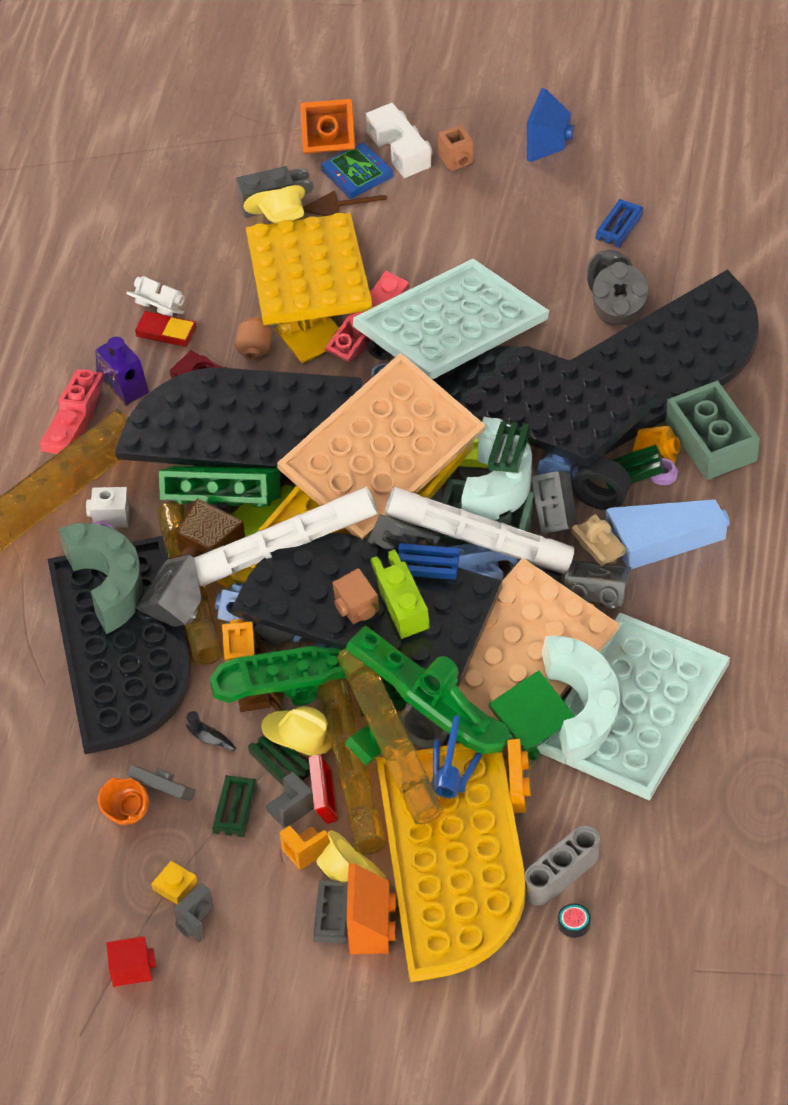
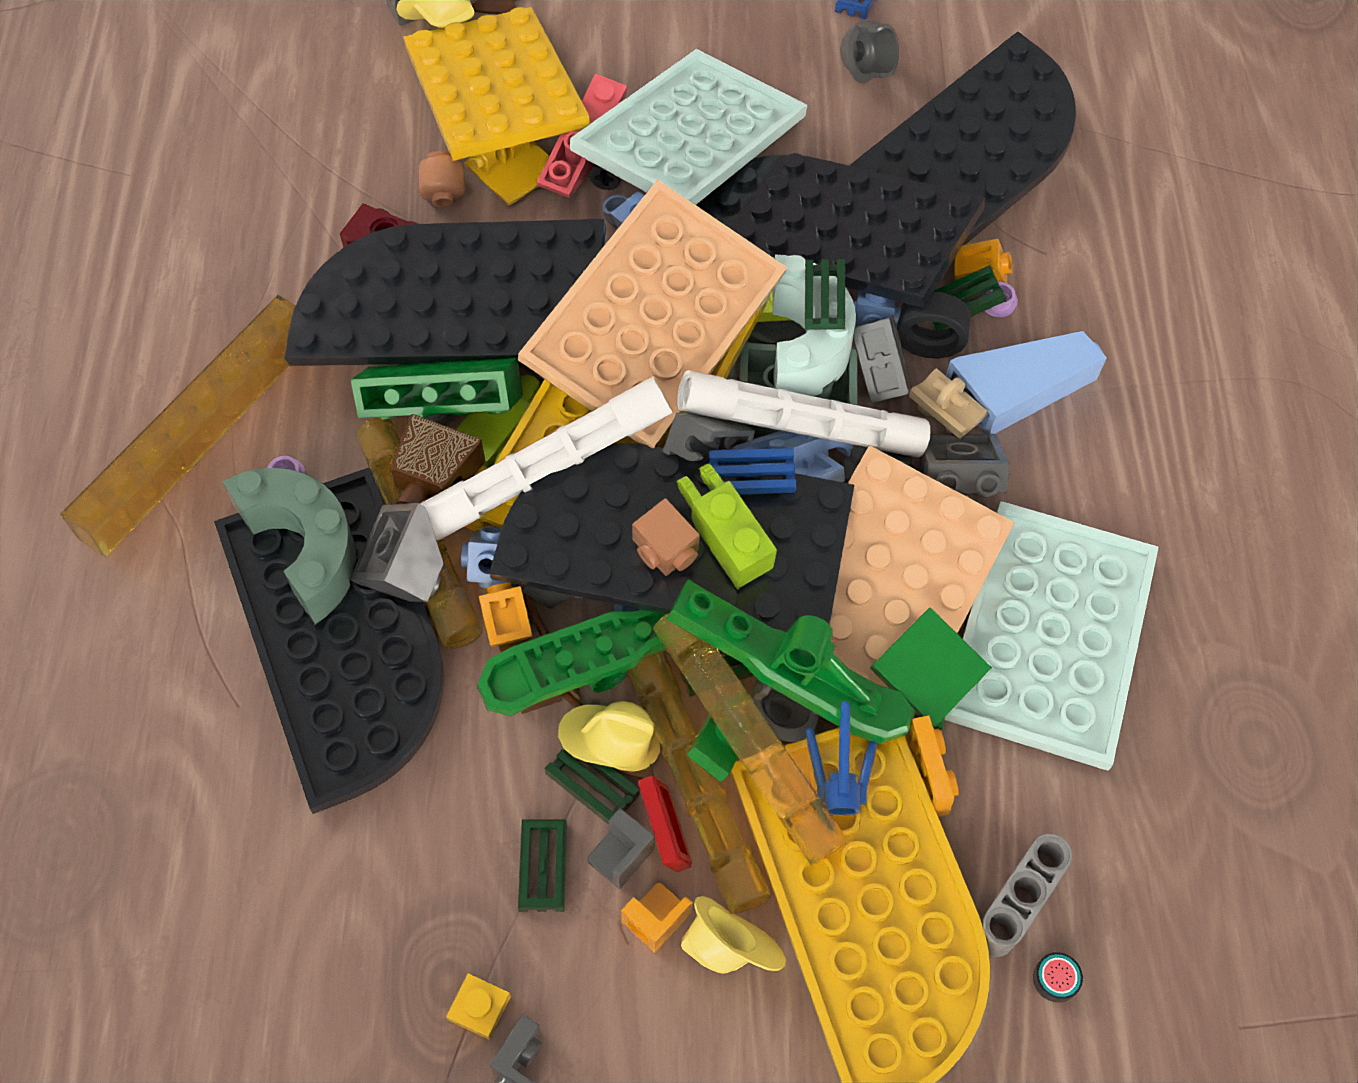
camera: 15 degrees left, 10 degrees up
coral slope [40,369,104,456] -> none
white brick [86,487,130,528] -> none
dark purple torso [95,336,149,406] -> none
orange hair [97,777,150,825] -> none
white hinge [126,276,185,316] -> none
dark grey plate [127,765,196,801] -> none
red tile [135,311,196,347] -> none
black bar [186,711,236,752] -> none
dark grey plate [314,880,348,944] -> none
orange slope [347,863,396,954] -> none
light aqua brick [541,636,620,764] -> none
flat silver brick [593,262,648,326] -> none
sand green brick [666,380,760,480] -> none

